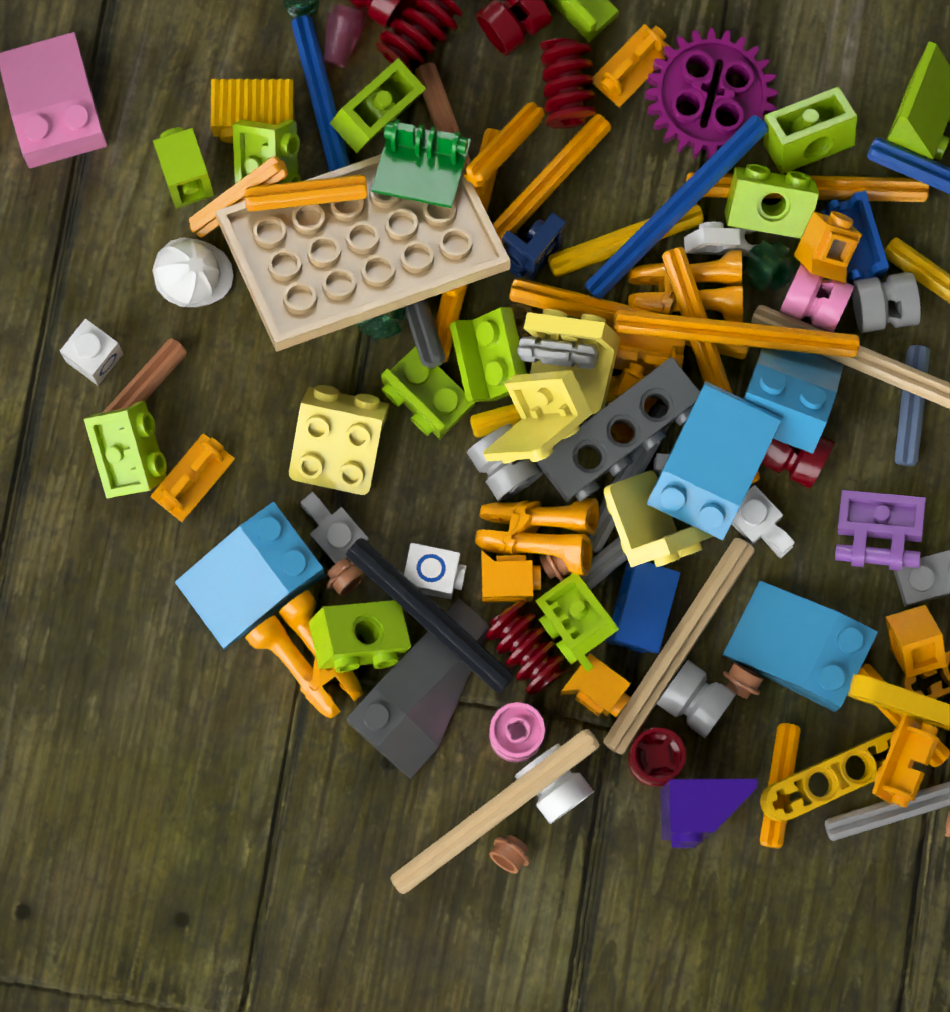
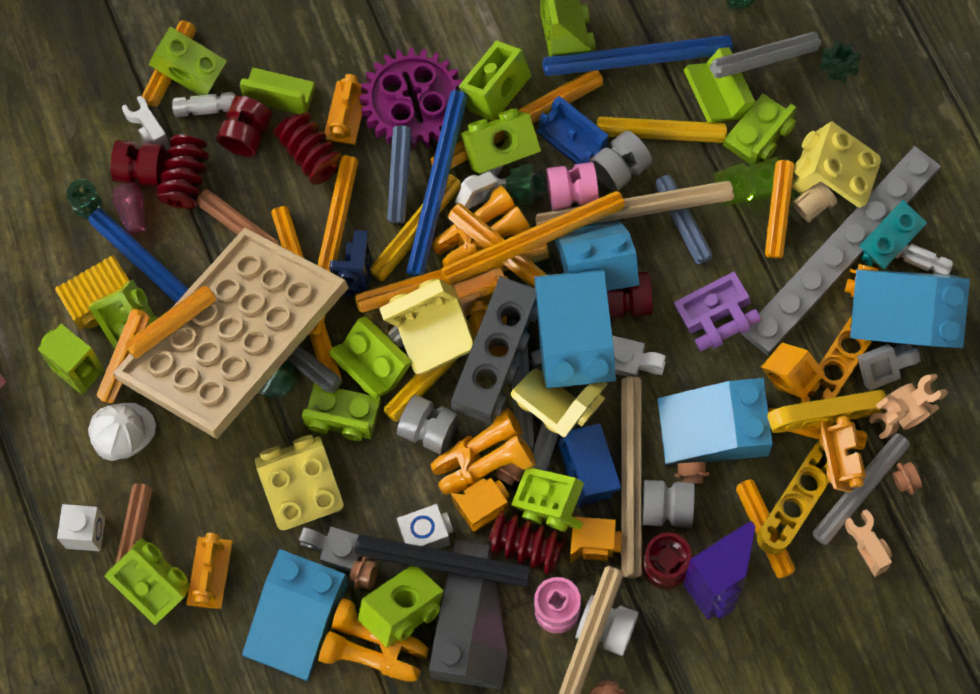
camera: 25 degrees left, 10 degrees down
lime brick [329,58,426,153] -> none
hinge [371,119,471,208] -> none
light orange axle [464,102,545,187] -> none
light yellow bracket [483,370,592,464] -> none
light grey axle [517,337,599,369] -> none
light orange window [794,211,862,283] -> none
none -> sand blue axle [387,125,411,224]
none -> light nougat plate [845,510,892,577]

